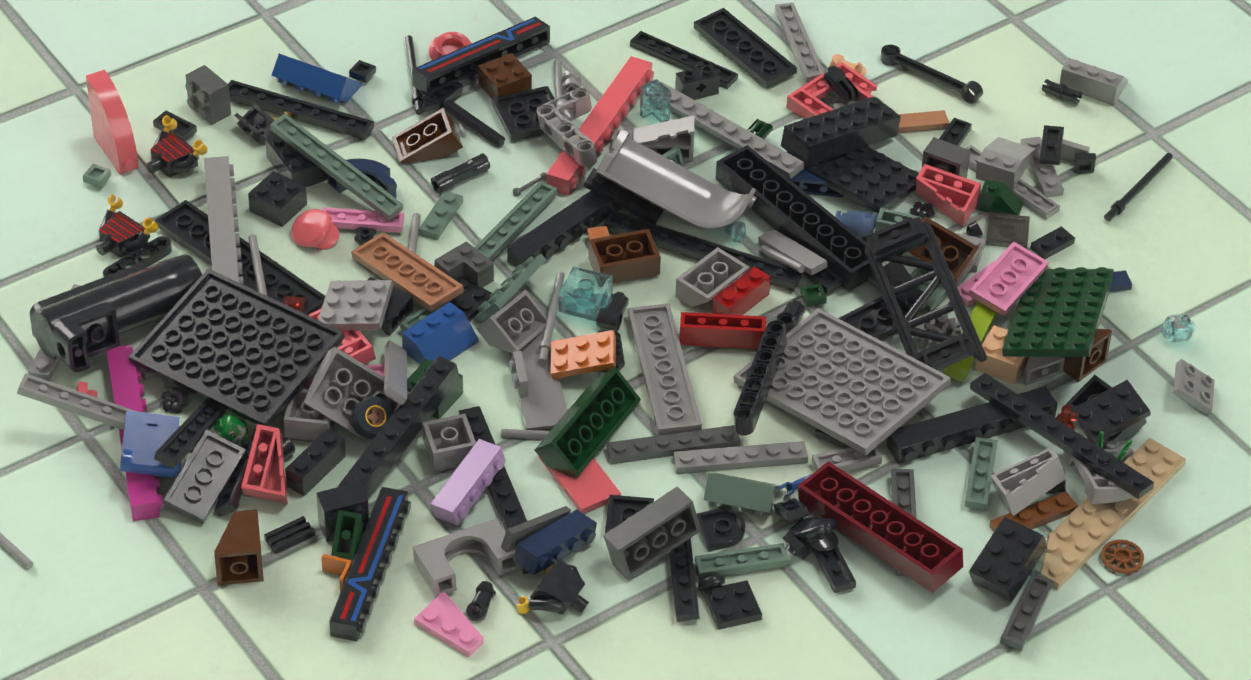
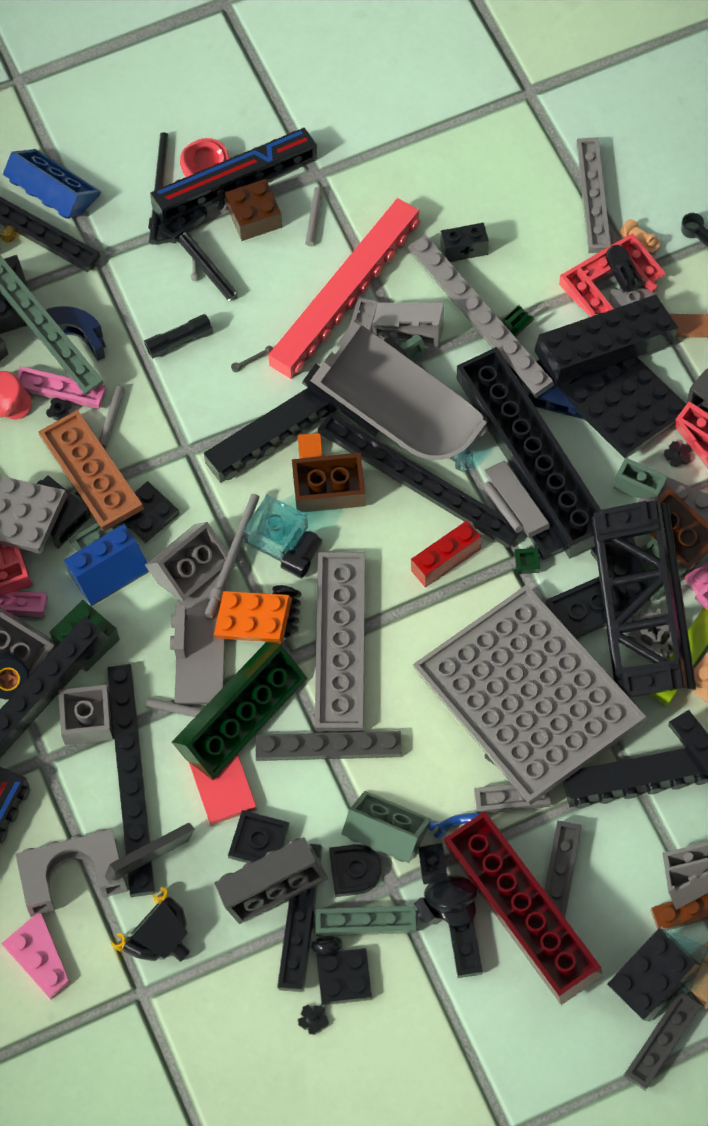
camera: 15 degrees right, 20 degrees up
black plate [349,60,376,83] -> none
light grey tile [384,340,407,405] -> none
reddish brown slope [392,108,463,164] -> none
sand green plate [419,191,463,240] -> none
lavender brick [431,439,505,526] -> none
dark grey brick [434,241,494,288] -> none
black piece [466,581,496,621] -> none
sand green plate [474,181,557,261] -> none
sand green plate [474,254,546,324] -> none
black plate [492,86,555,141] -> none
dark blue brick [513,509,597,575] -> none
light grey beam [537,88,597,167] -> none
light grey wheel [562,70,581,94] -> none
black tile [630,31,738,89] -> none
clear light blue bracket [640,79,672,123] -> none
light grey plate [673,441,808,474] -> none
light grey slope [675,247,750,307] -> none
red brick [679,312,766,349] -> none
black plate [693,8,797,88] -> none
black beam [733,320,787,436] -> none
black piece [777,300,805,334] -> none
medium blue cylinder [835,211,877,238] -> none
sand green plate [964,437,998,510] -> none
none -> black plant [298,1004,329,1035]

